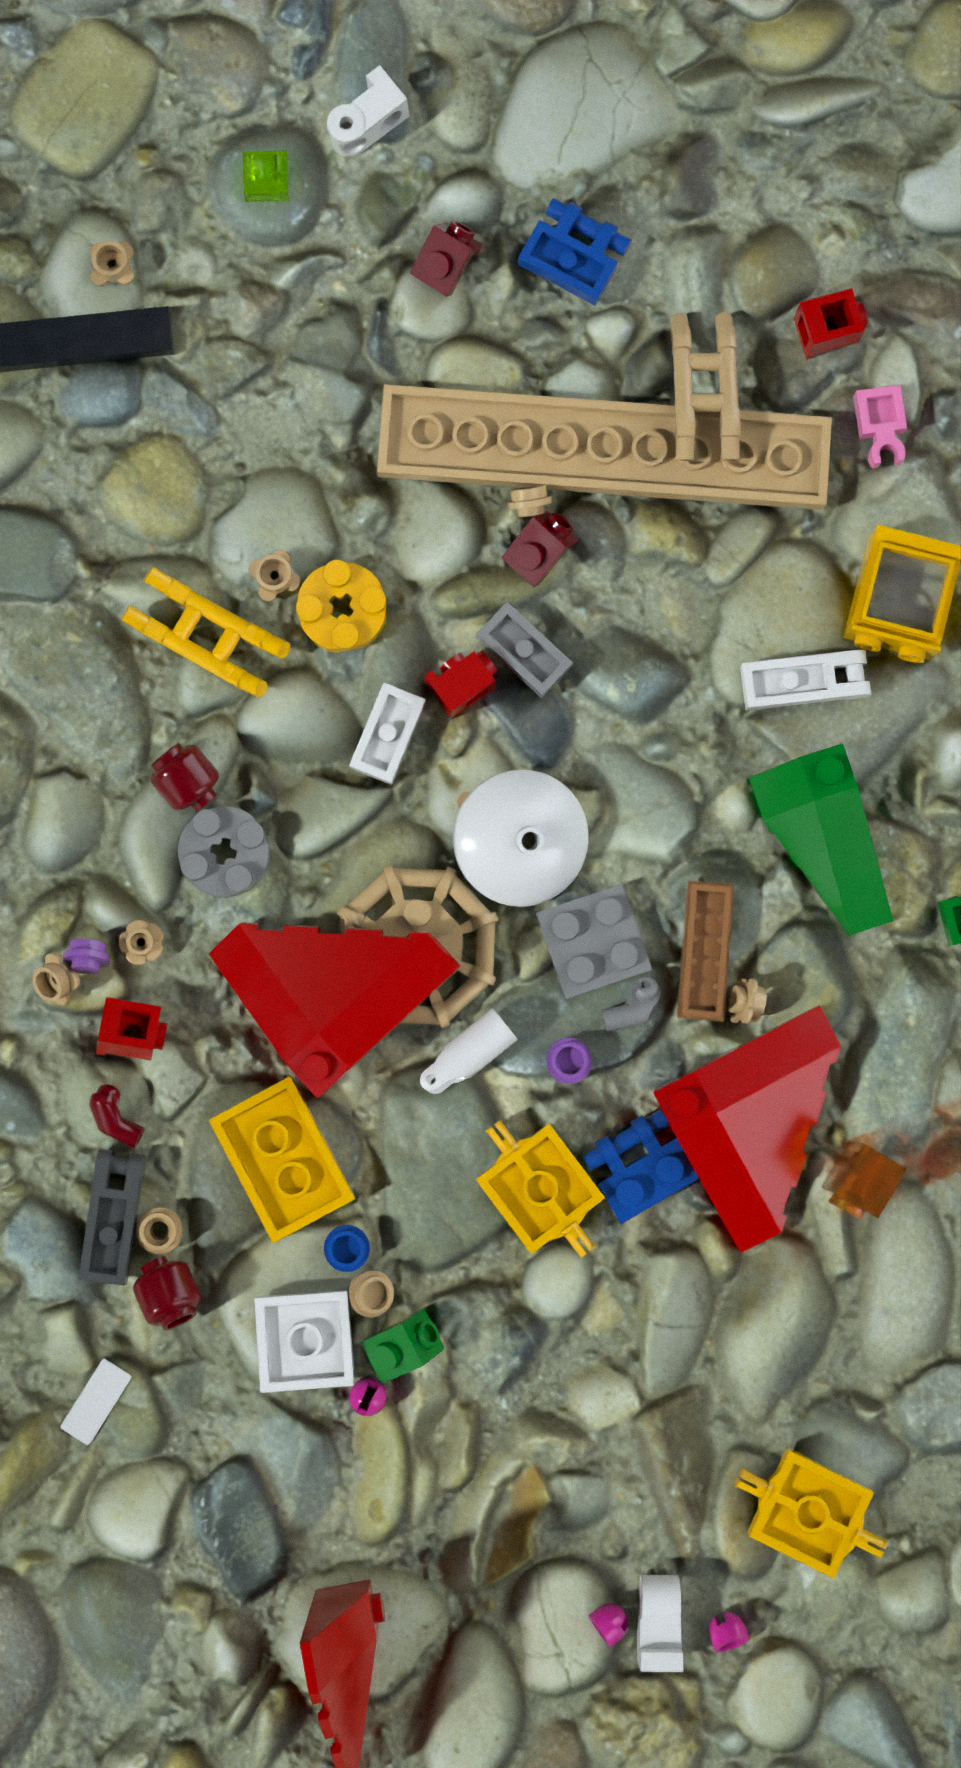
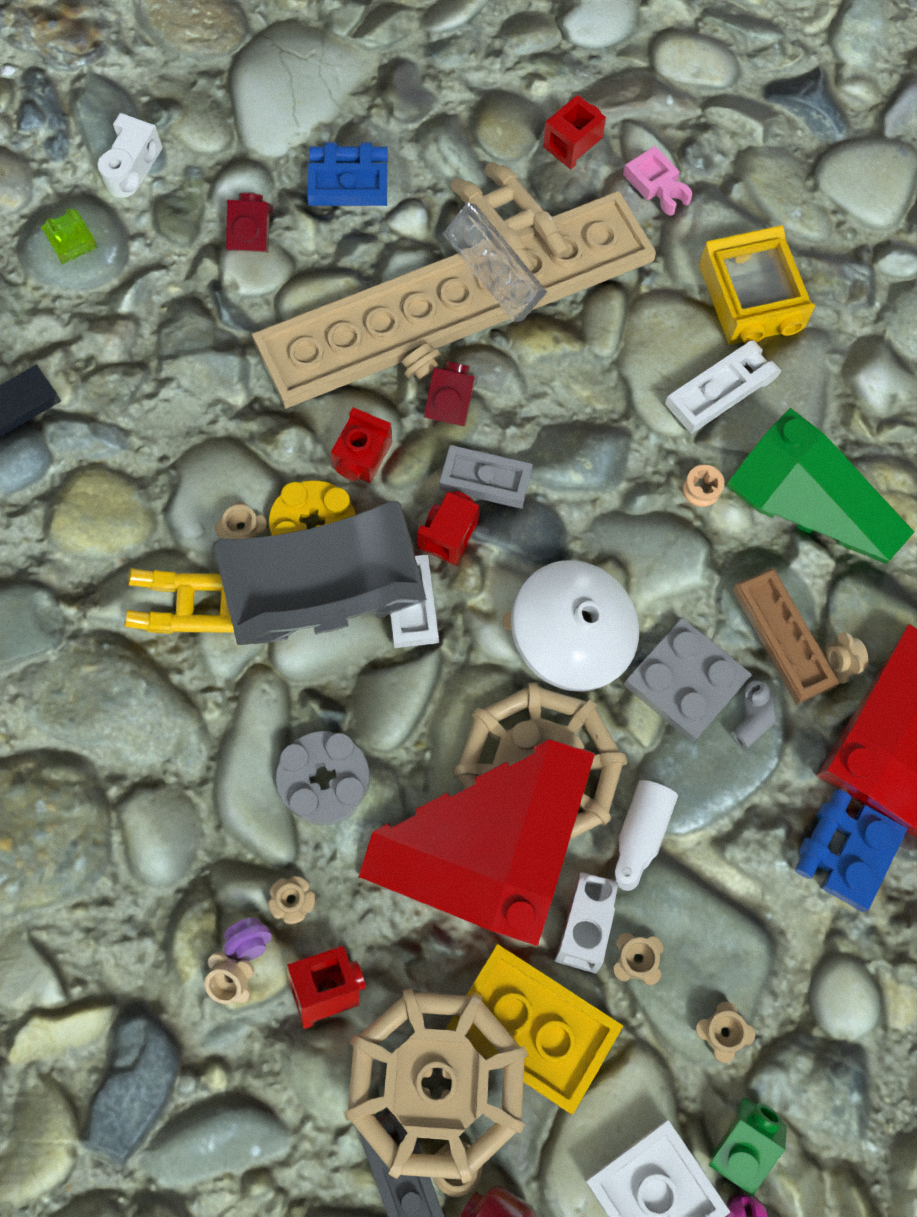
camera: 30 degrees left, 15 degrees down
dark red arm [89,1084,145,1149] -> none
dark red head [151,743,219,812] -> none
blue plate [324,1225,370,1272] -> none
tan plate [348,1270,394,1318] -> none
yellow plate [475,1119,605,1258] -> none
medium lavender plate [546,1038,592,1084] -> none
none -> dark grey panel [213,501,427,645]
none -> red brick [330,407,393,484]
none -> tan plate [343,988,528,1184]
none -> clear plate [443,203,547,322]
none -> white leg [554,872,618,973]
none -> tan plate [613,933,663,985]
none -> light nougat bush [682,464,725,507]
none -> tan plate [696,1002,755,1063]

